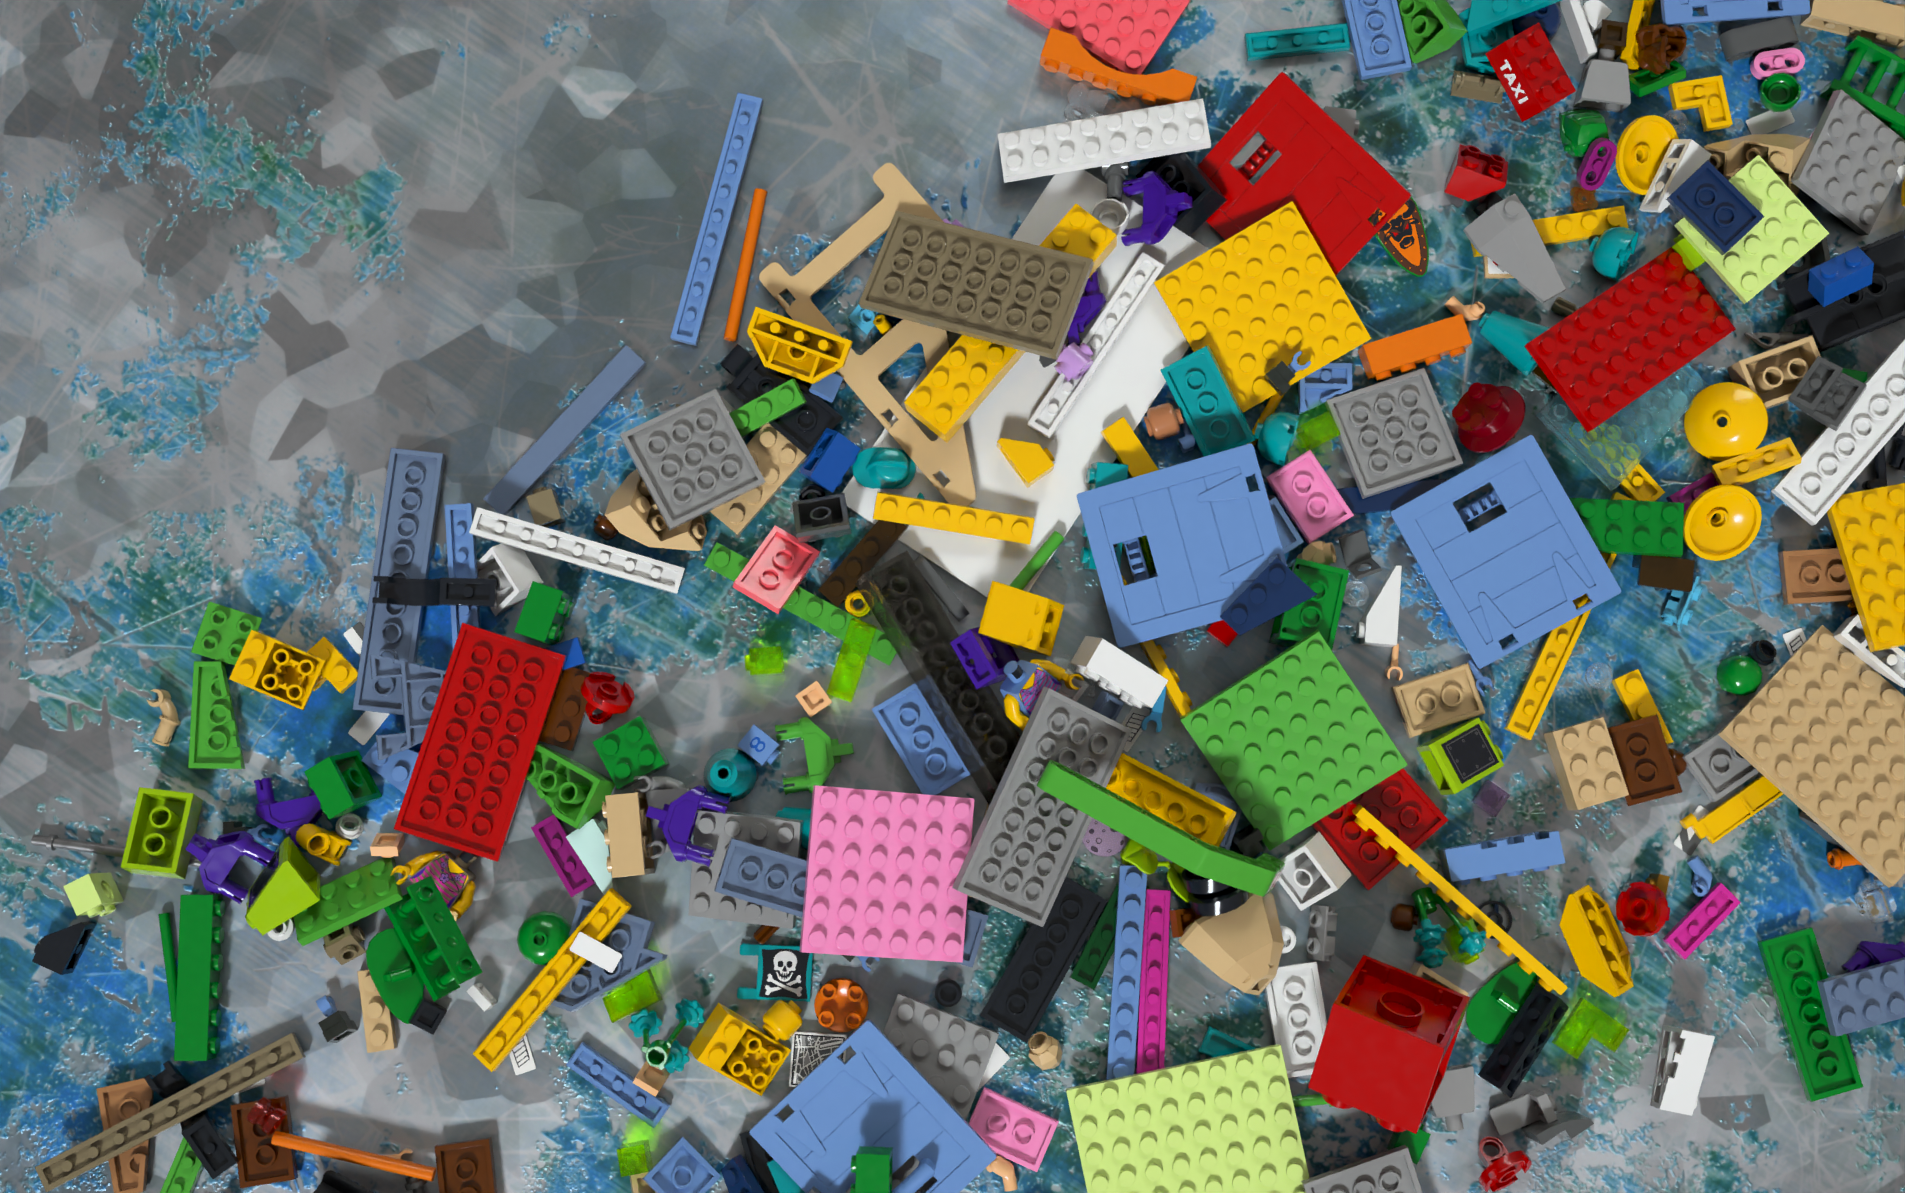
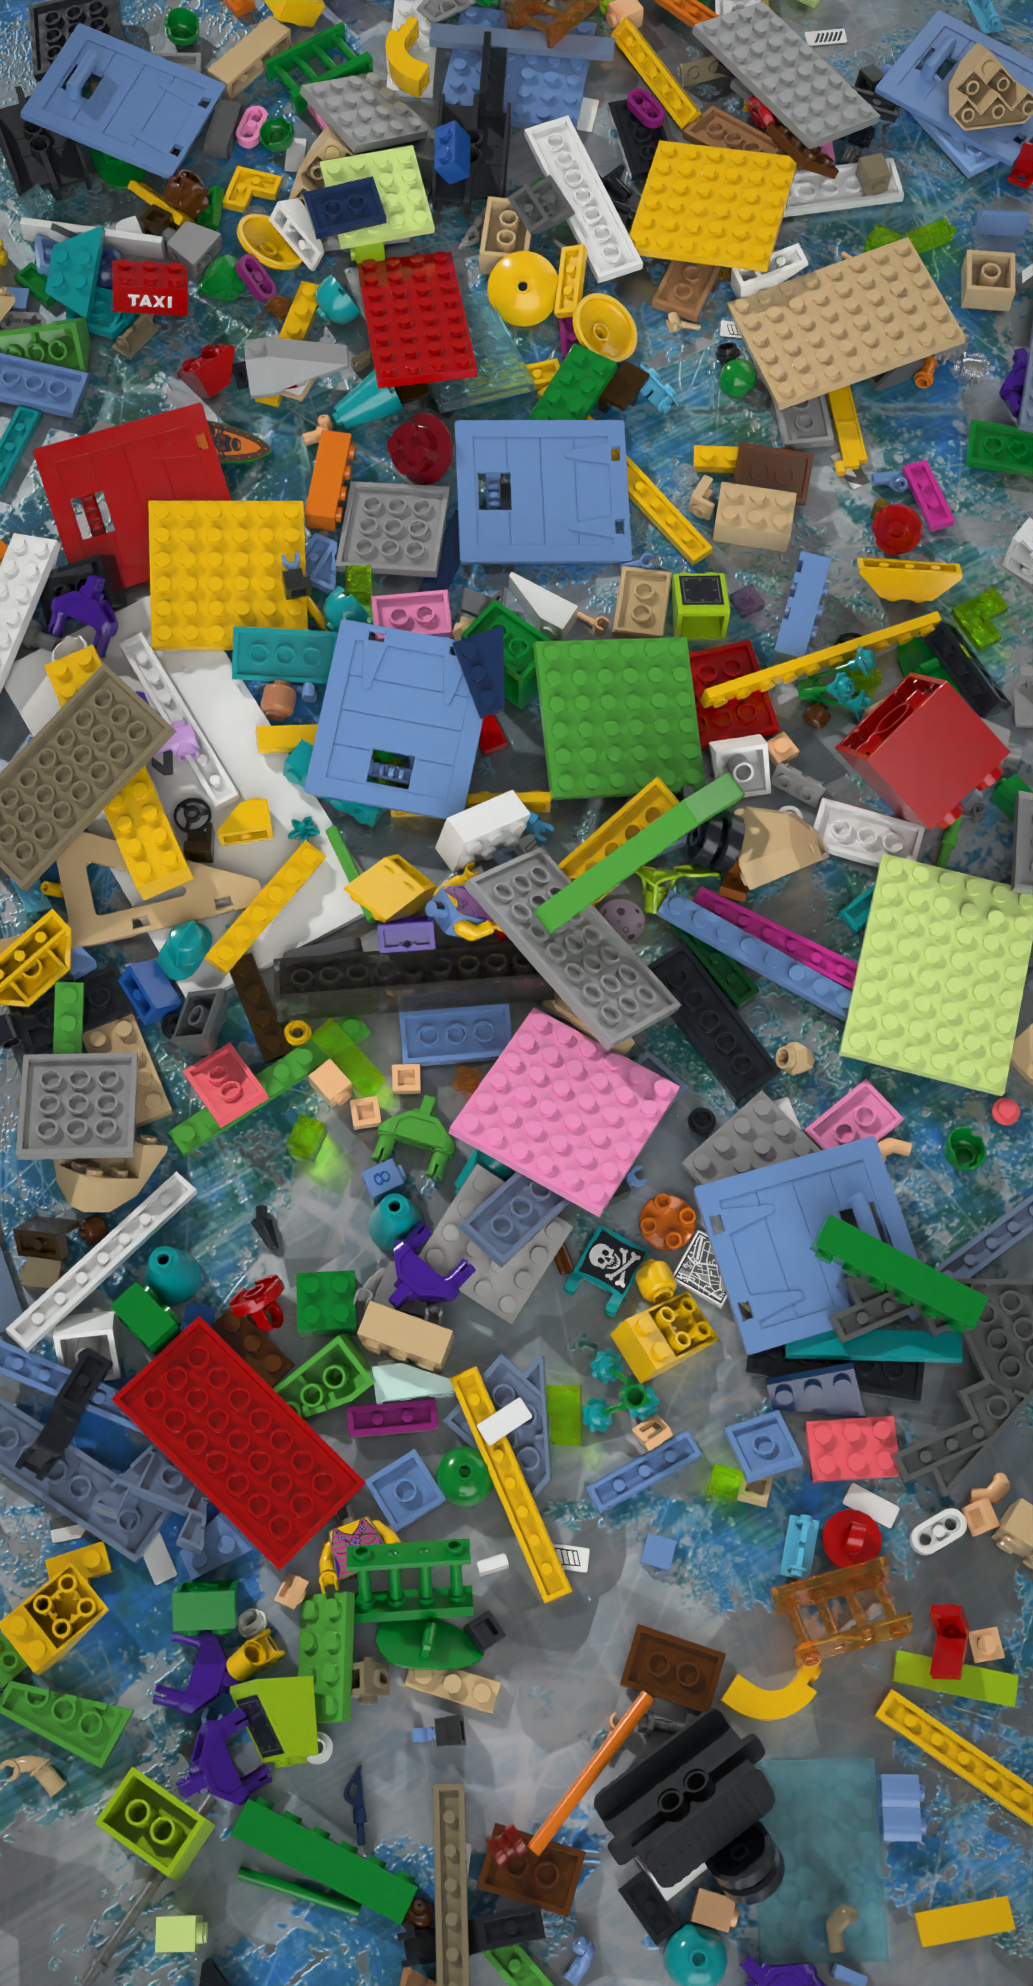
camera: 65 degrees left, 15 degrees down
none -> dark brown panel [13,1216,79,1261]
none -> teal cone [143,1246,201,1306]
none -> black piece [174,798,212,833]
none -> dark brown panel [183,823,215,863]
none -> black bar [251,1205,279,1249]
none -> teal plant [288,816,320,843]
none -> light nougat brick [308,1059,353,1109]
none -> dark blue hand [344,1765,367,1846]
none -> medium blue plate [365,1449,446,1534]
none -> light nougat plate [392,1064,421,1095]
none -> reddish brown piece [402,1897,434,1931]
none -> clear orange plate [453,1065,483,1094]
none -> medium blue tile [640,1533,677,1572]
none -> tan hand [666,312,701,332]
none -> tan bracket [688,474,715,521]
none -> light nougat plate [767,731,799,767]

